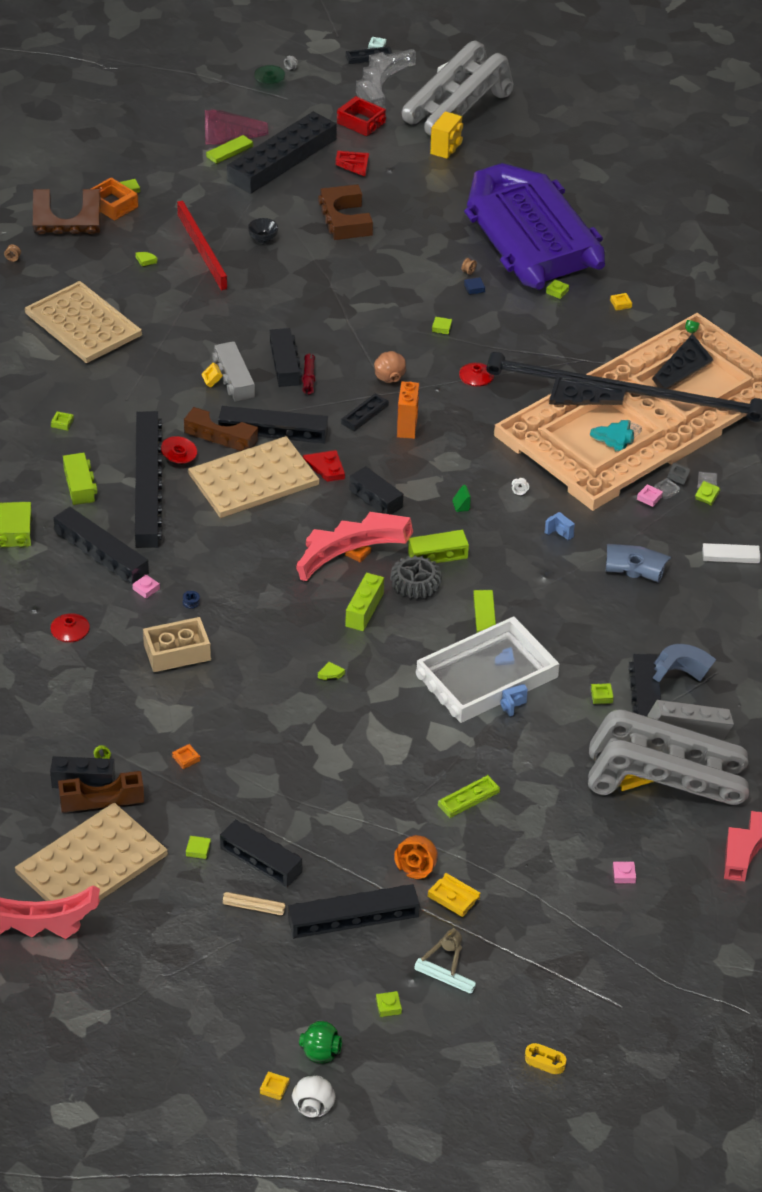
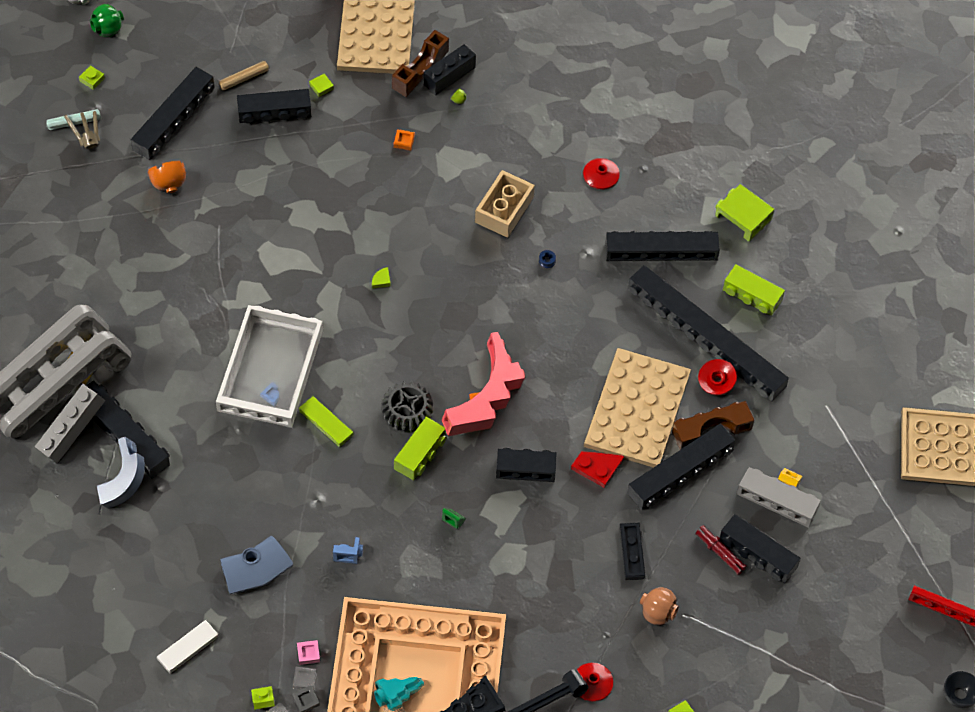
camera: 135 degrees right, 15 degrees up
lime tile [51,411,74,431] -> none
bright pink plate [132,575,160,599] -> none
lime brick [345,572,384,632] -> none
orange window [397,381,419,439] -> none
yellow plate [427,873,481,917] -> none
lime tile [438,775,500,818] -> none
medium blue bracket [500,684,528,717] -> none
white plate [512,478,529,495] -> none
lime plate [591,683,613,704] -> none
bright pink plate [613,862,636,883] -> none

